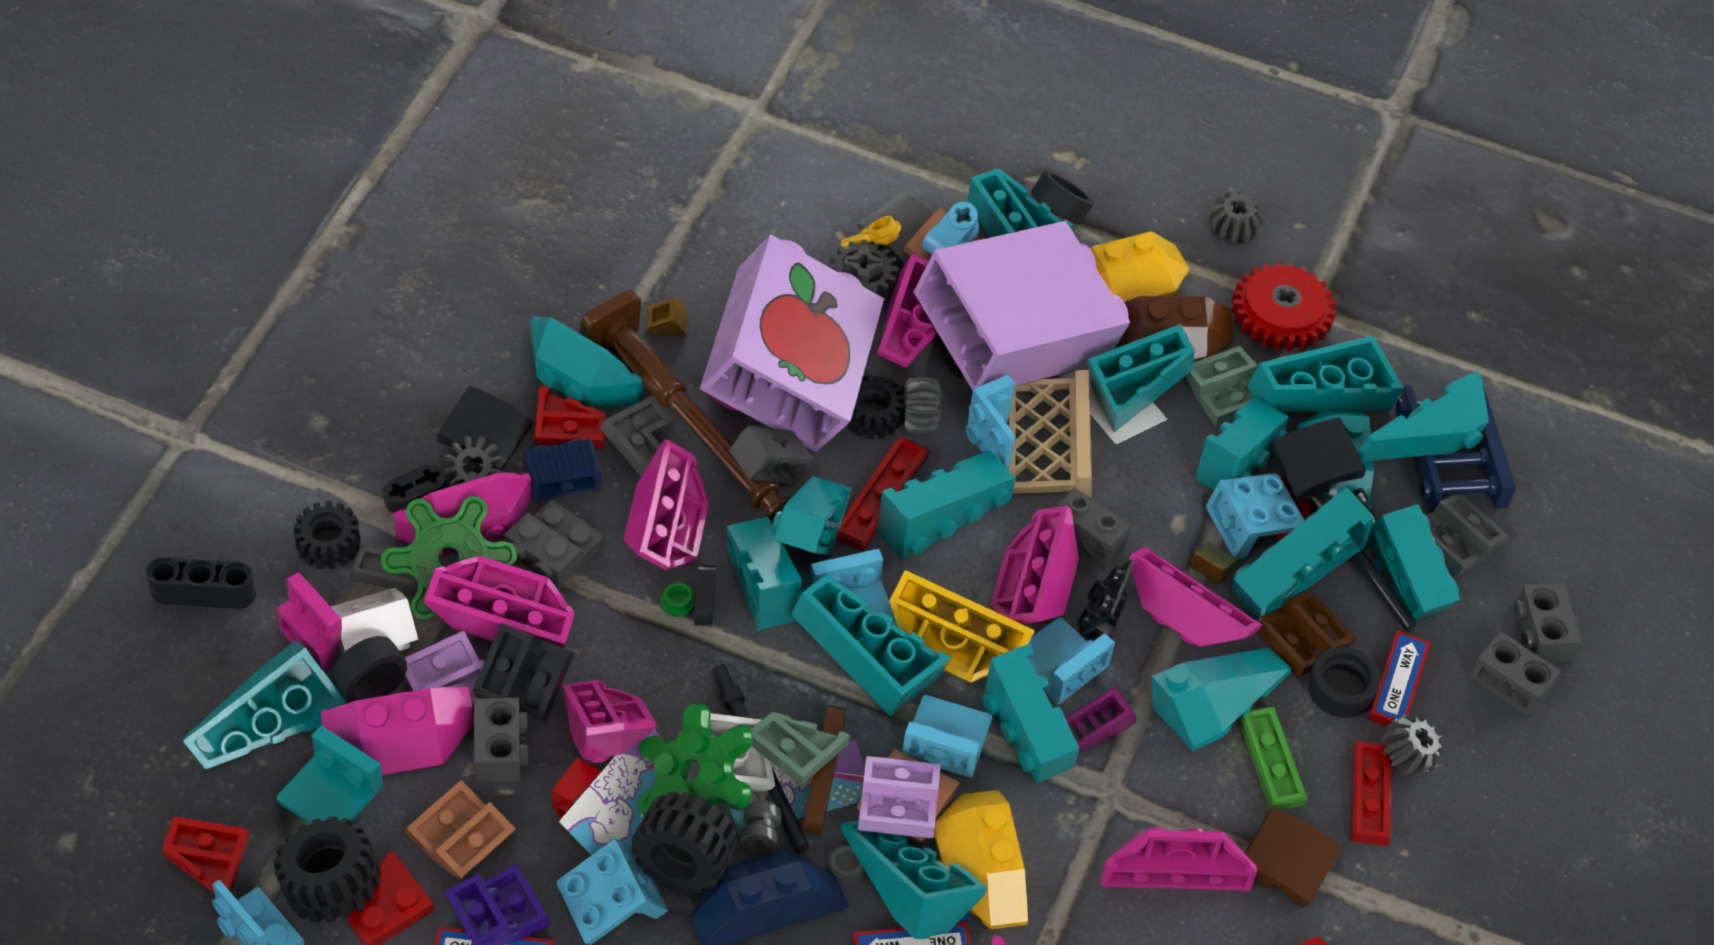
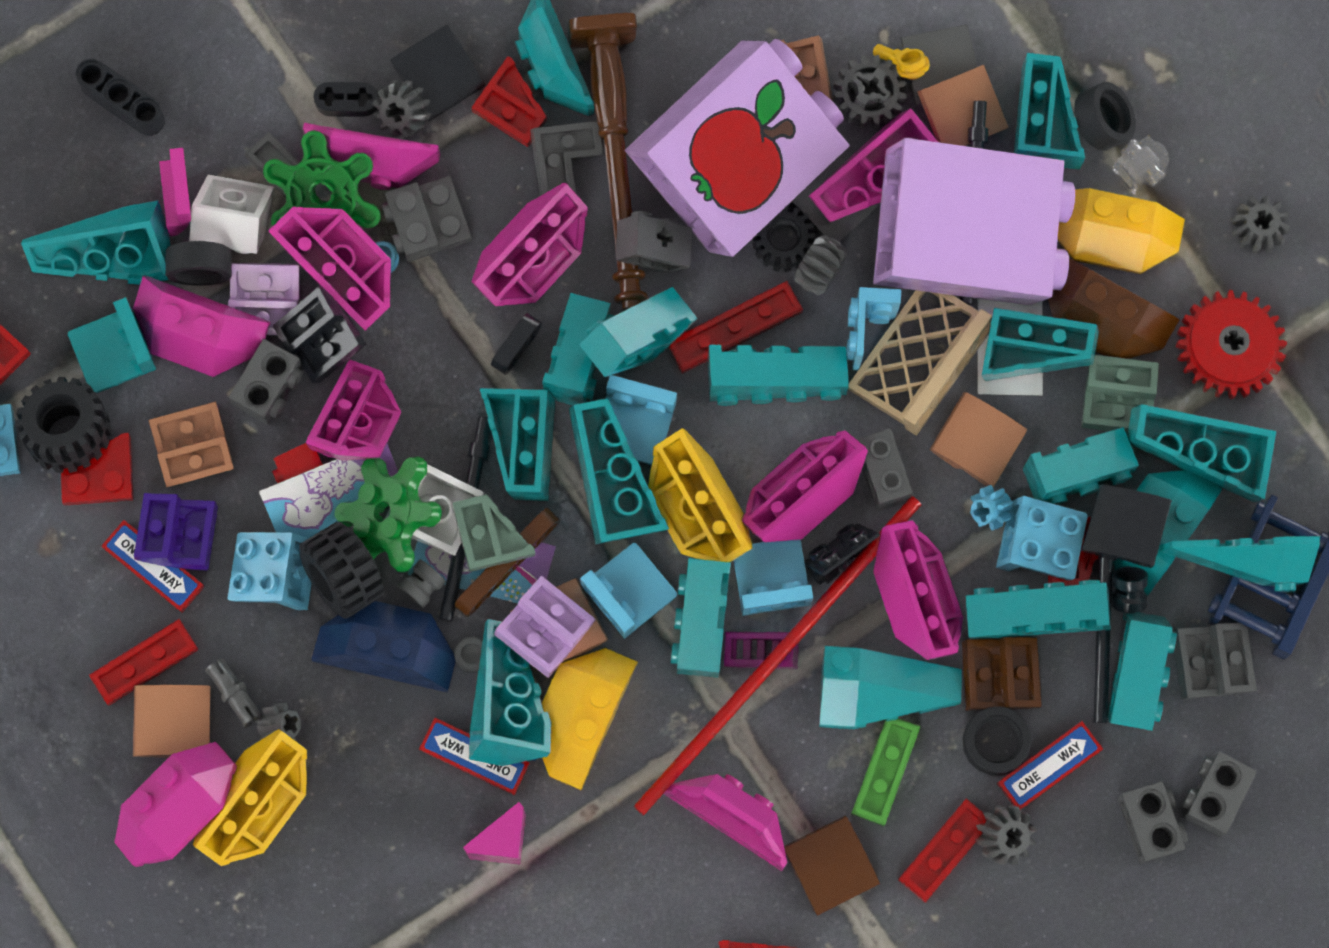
camera: 35 degrees right, 25 degrees up
black tyre [294,501,361,569] -> none
dark blue brick [524,438,601,501] -> none
pearl gold slope [646,297,689,336] -> none
green plate [660,582,696,617] -> none
medium azure piece [921,202,979,256] -> none
pearl gold slope [1190,542,1238,585] -> none
none -> teal wedge [480,388,555,501]
none -> red piece [633,496,922,816]
none -> nougat slope [929,392,1028,488]
none -> medium azure gear [970,485,1013,530]
none -> clear brick [1112,135,1170,194]

